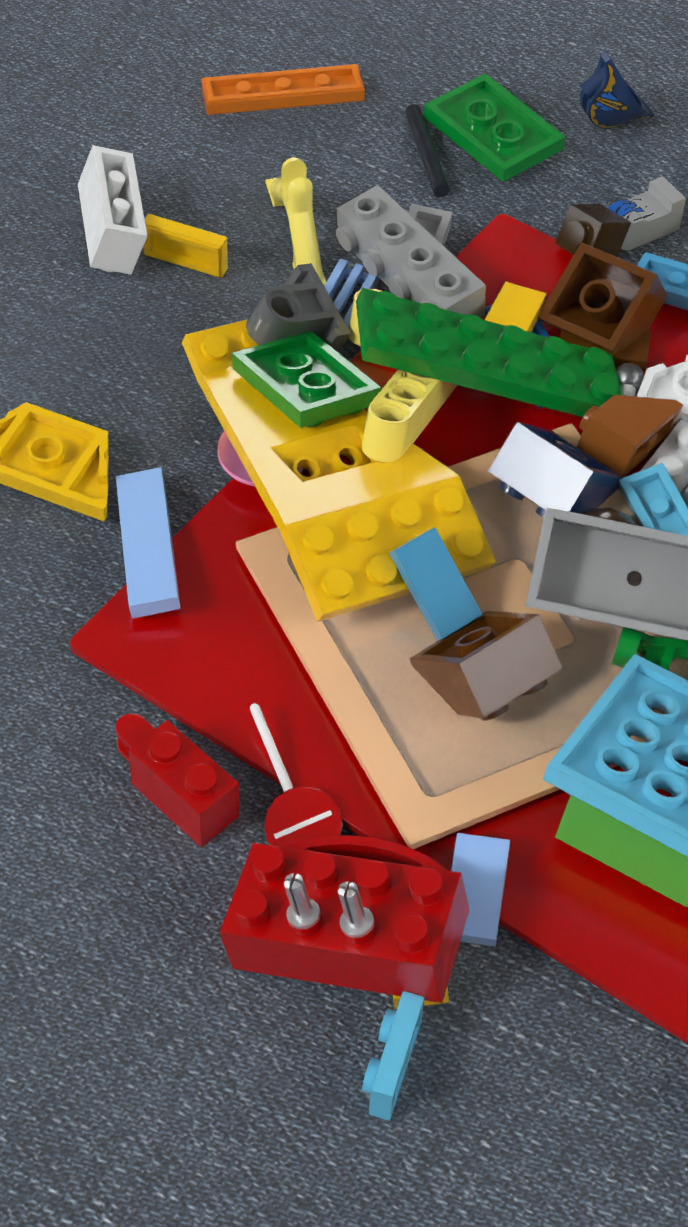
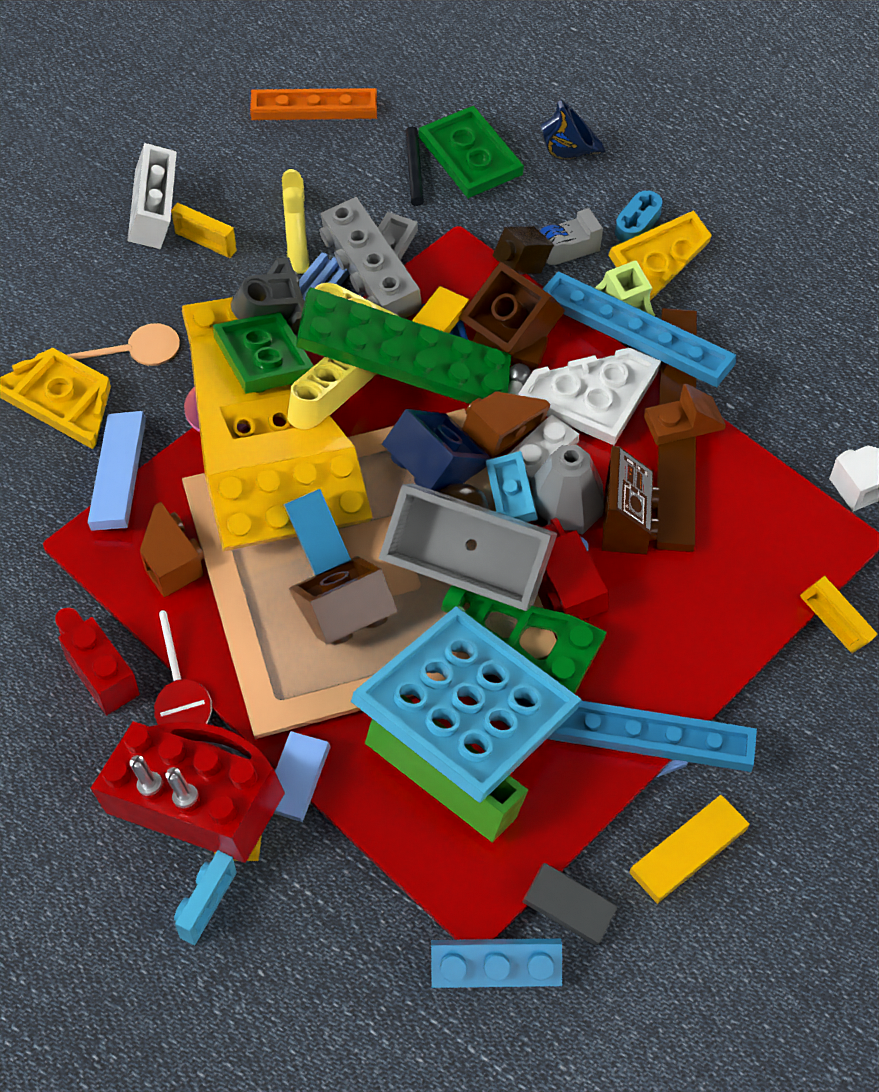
camera: 10 degrees right, 5 degrees up
none -> light nougat piece [67,323,180,366]
none -> dark orange slope [140,502,205,597]

